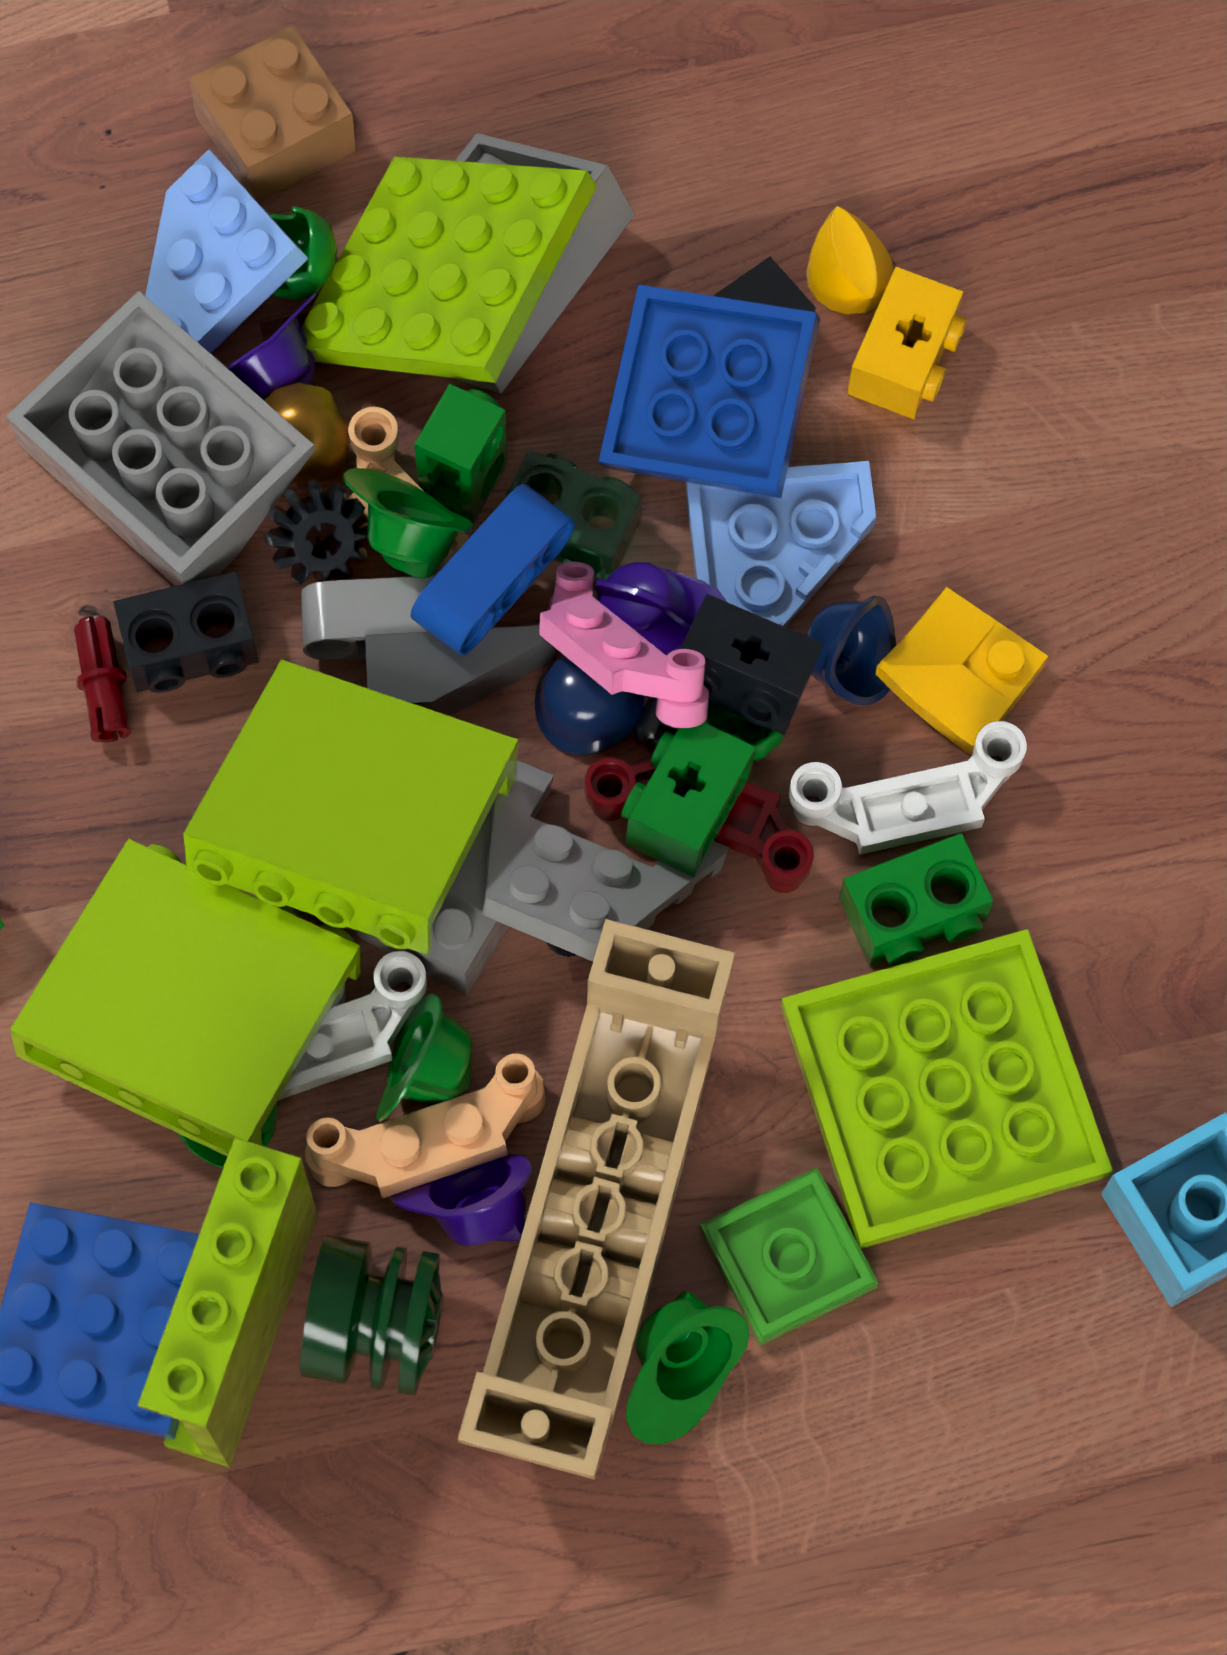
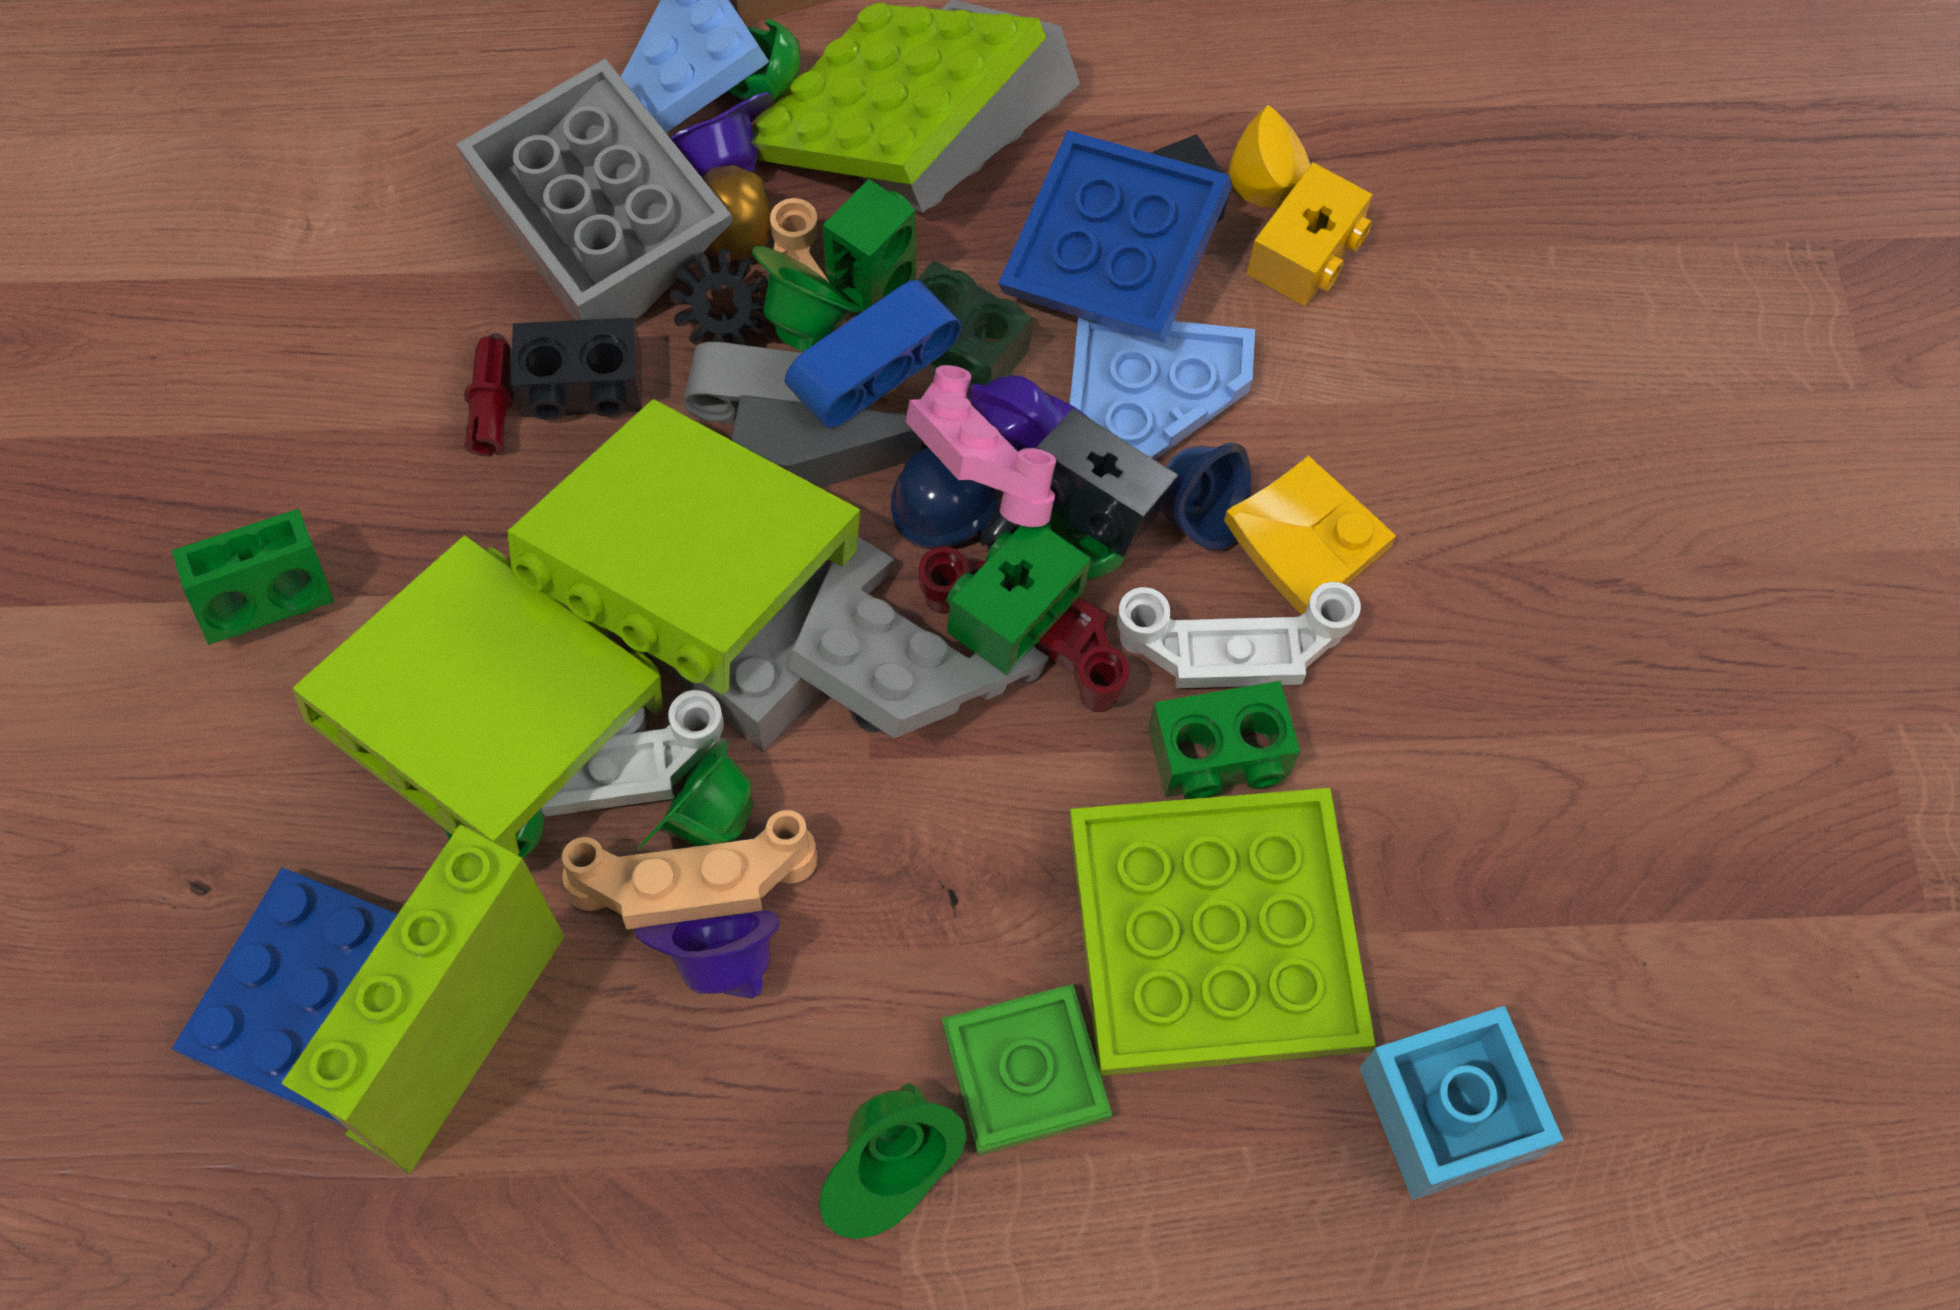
camera: 10 degrees right, 5 degrees down
dark green wheel [300,1235,444,1395] -> none
tan slope [457,919,735,1479] -> none

